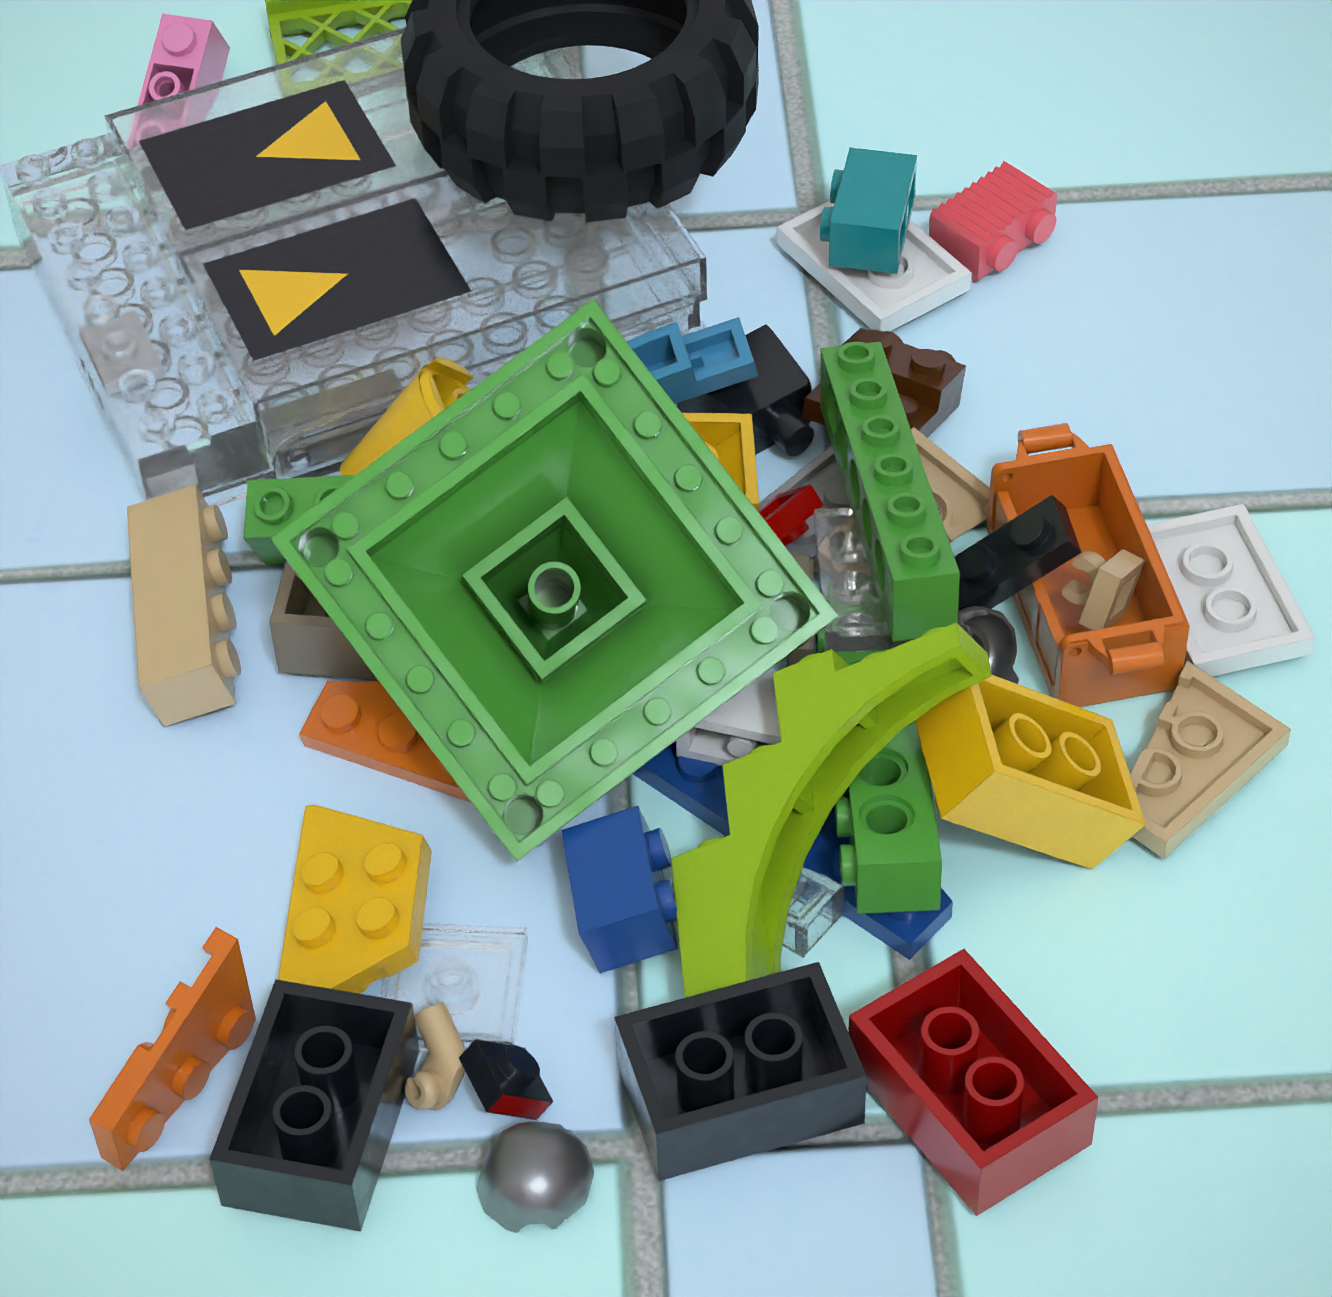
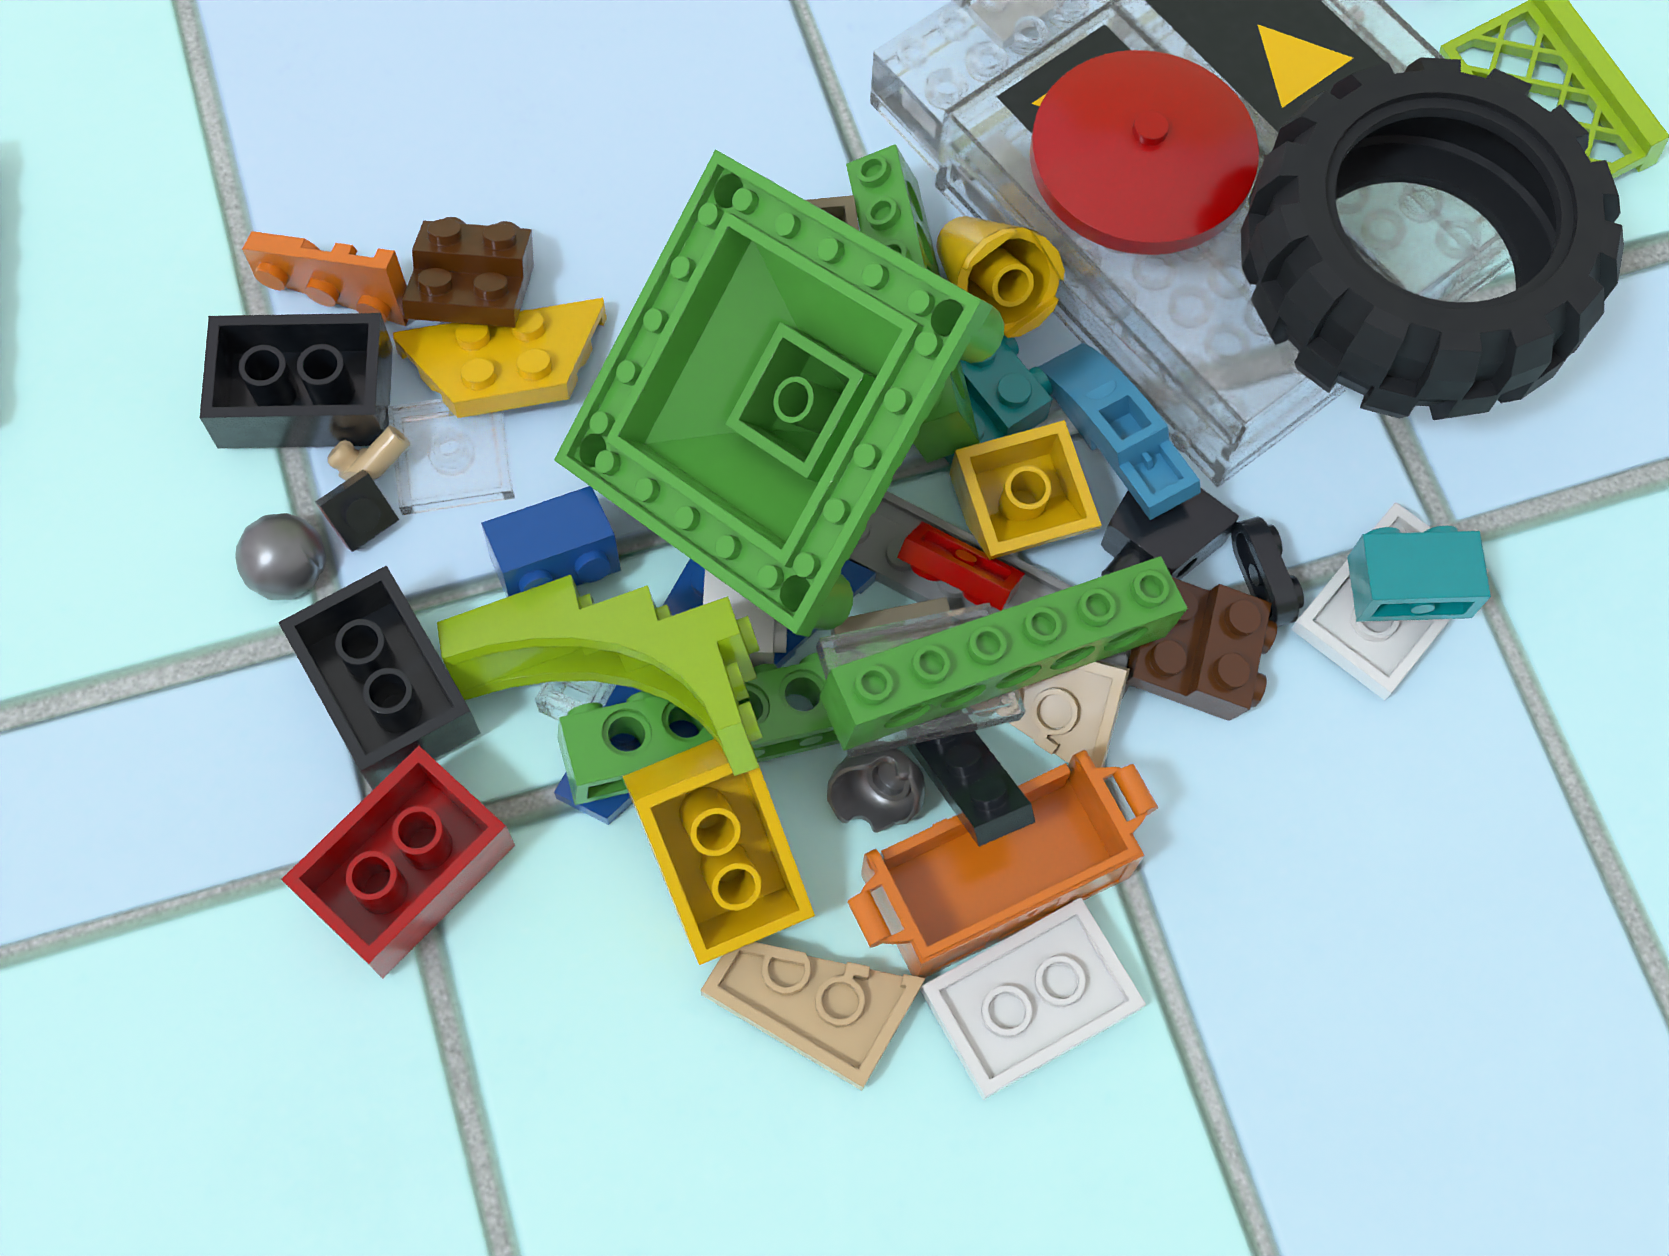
camera: 70 degrees right, 20 degrees up
tan brick [127,484,241,727] -> none
coral brick [929,160,1057,283] -> none
tan tile [1061,549,1145,630] -> none
none -> reddish brown plate [402,217,534,328]
none -> red dish [1030,50,1259,255]
none -> black plate [1231,516,1304,627]

